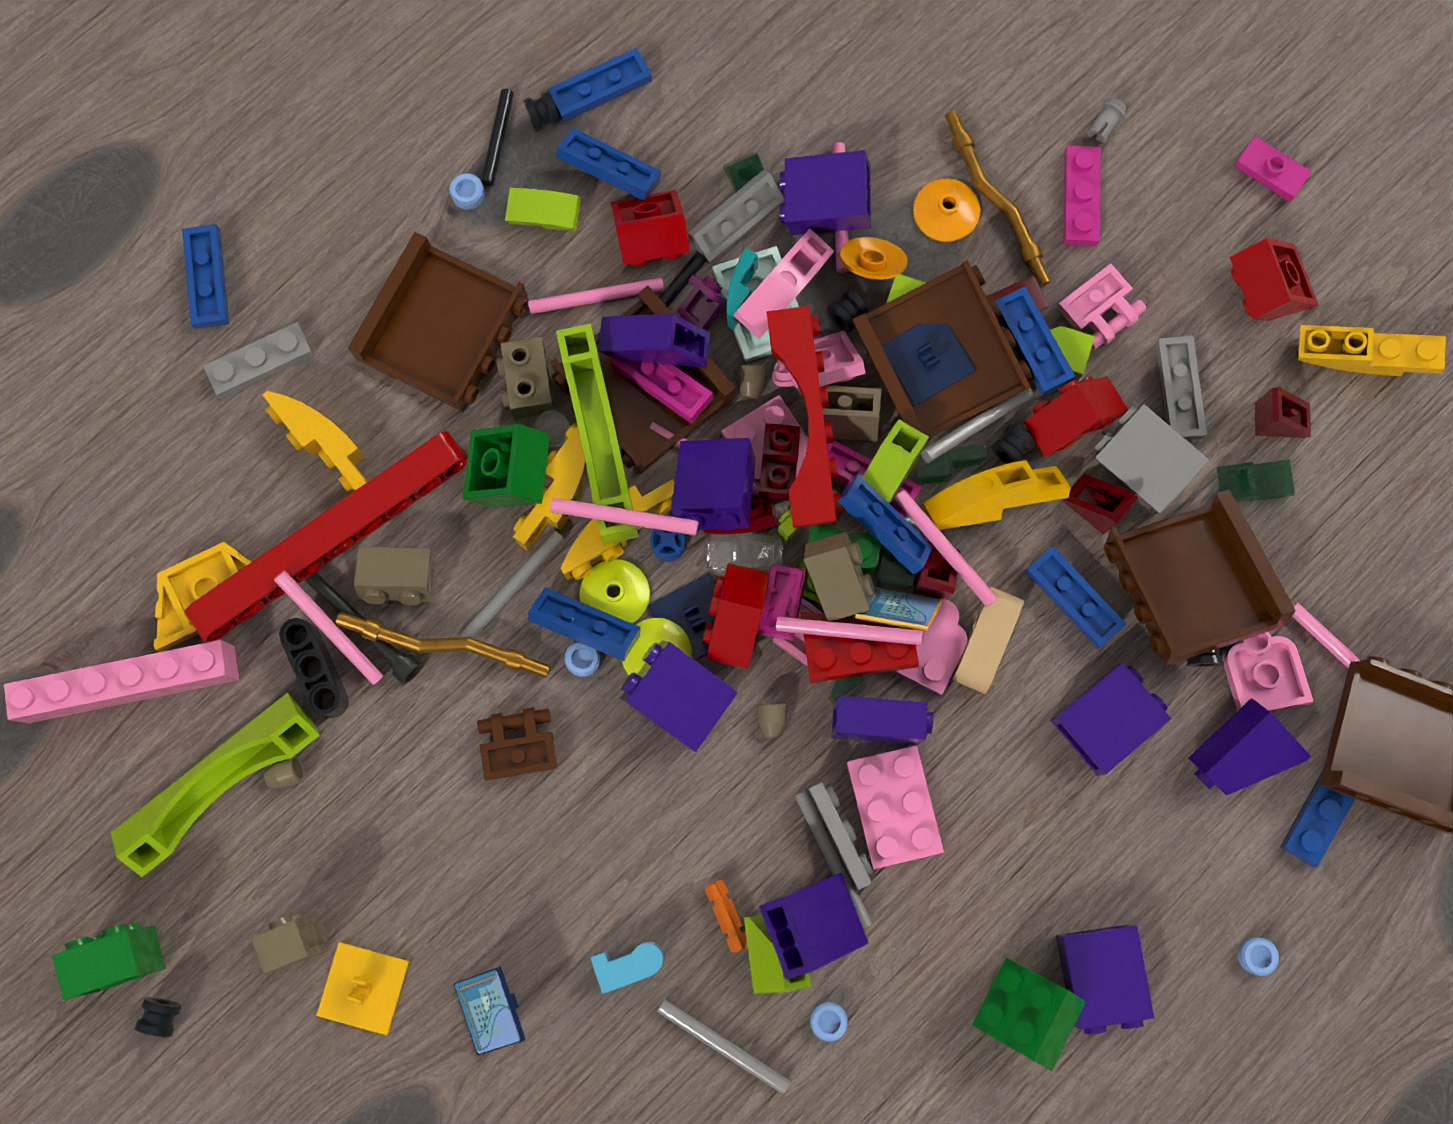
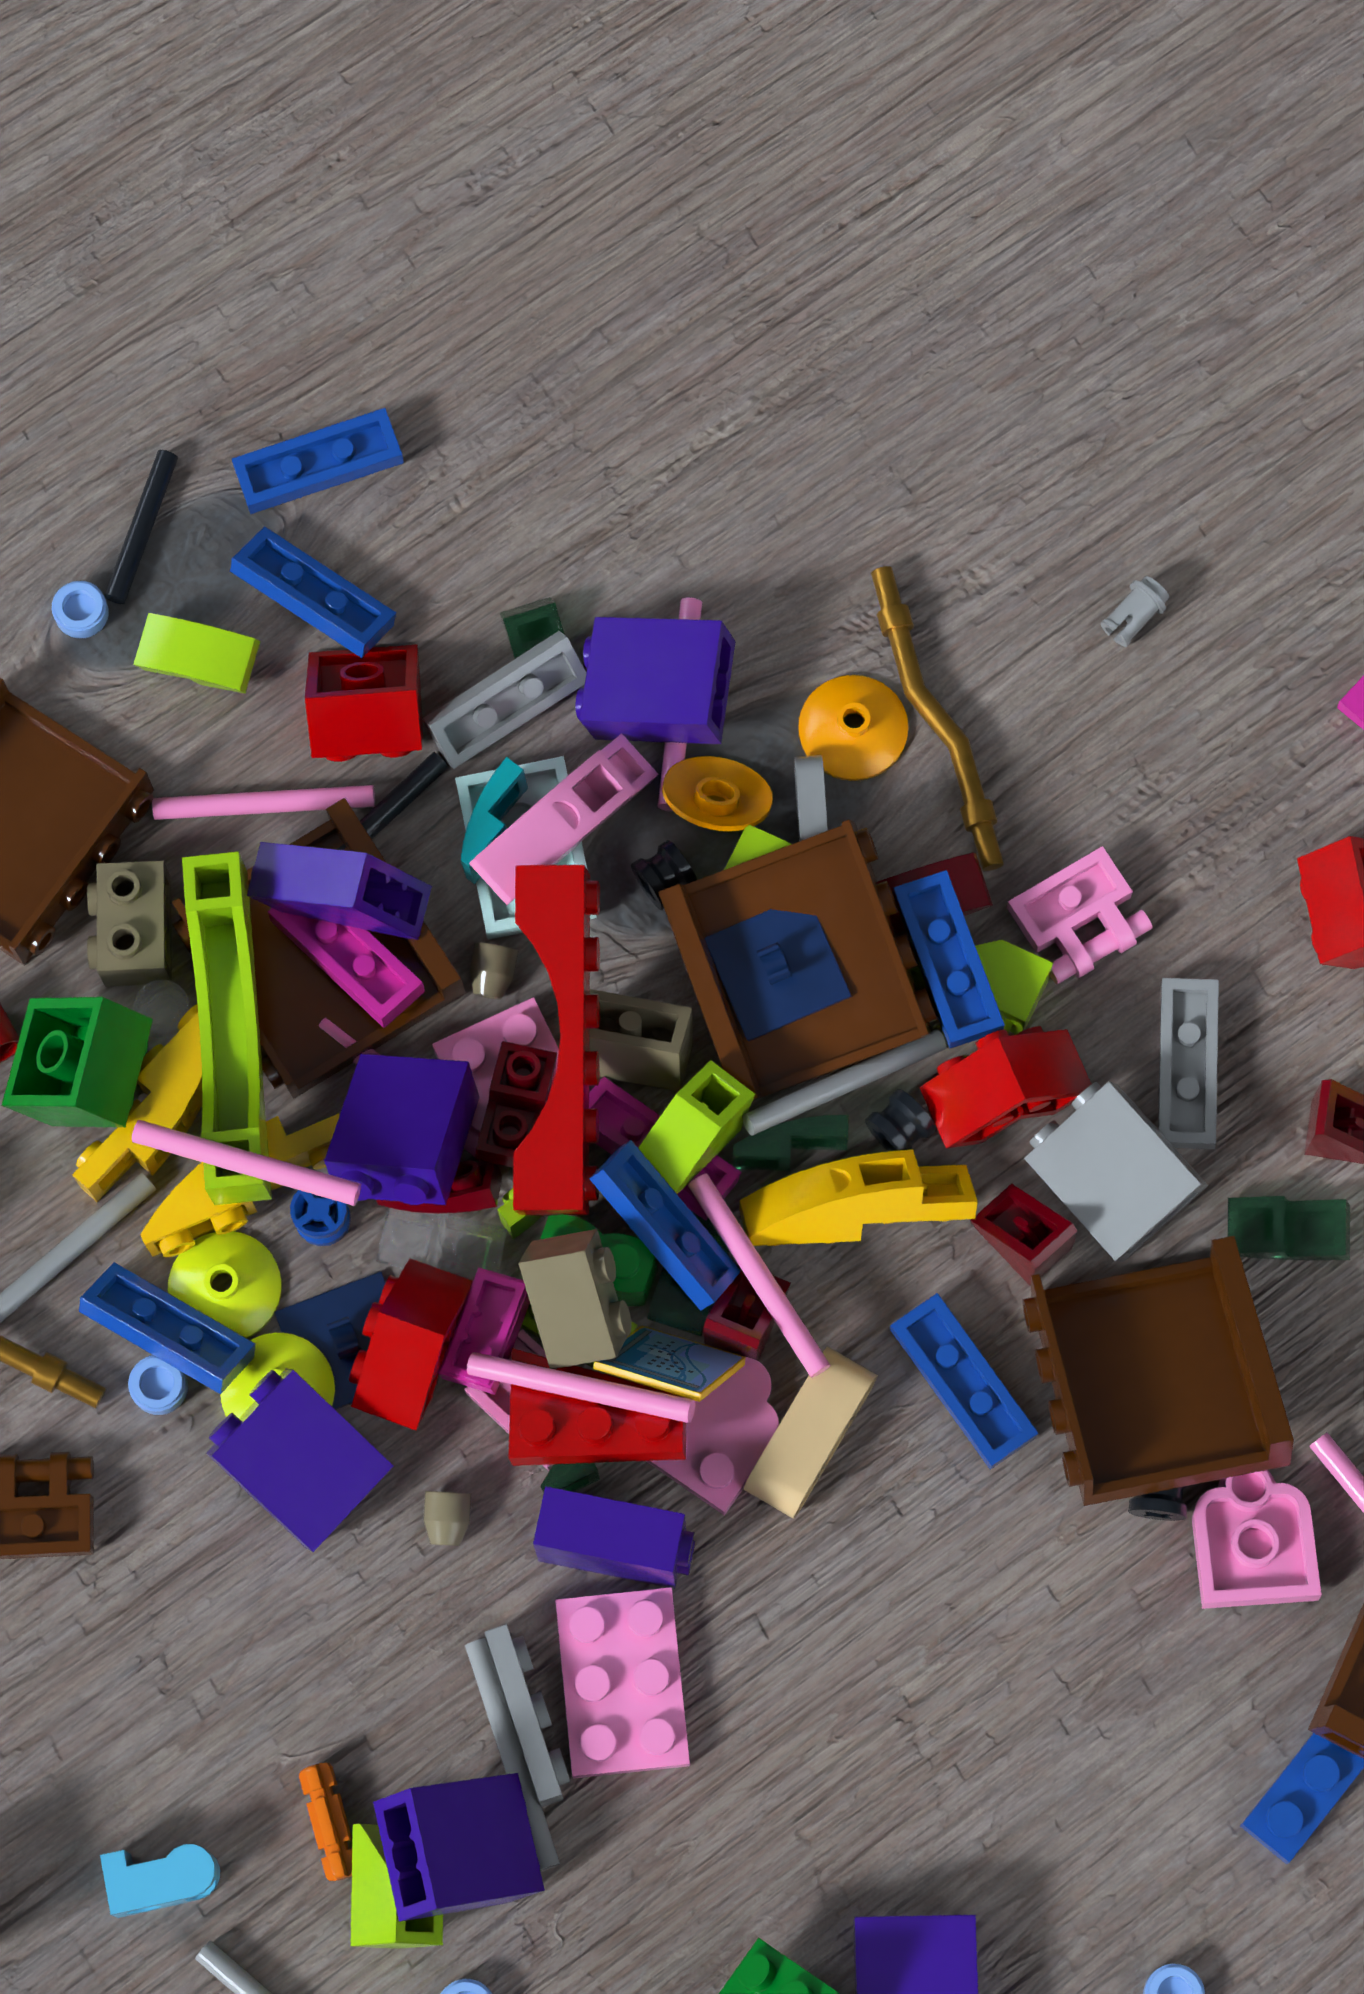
camera: 10 degrees right, 5 degrees down
black wheel [523,91,560,132] -> none
magenta bracket [677,275,727,331] -> none
bright pink plate [772,331,865,389] -> none
dark purple brick [1050,662,1171,776] -> none
dark pink plate [1063,145,1100,246] -> none
dark purple slope [1188,698,1311,796] -> none
none -> light grey beam [794,755,828,841]

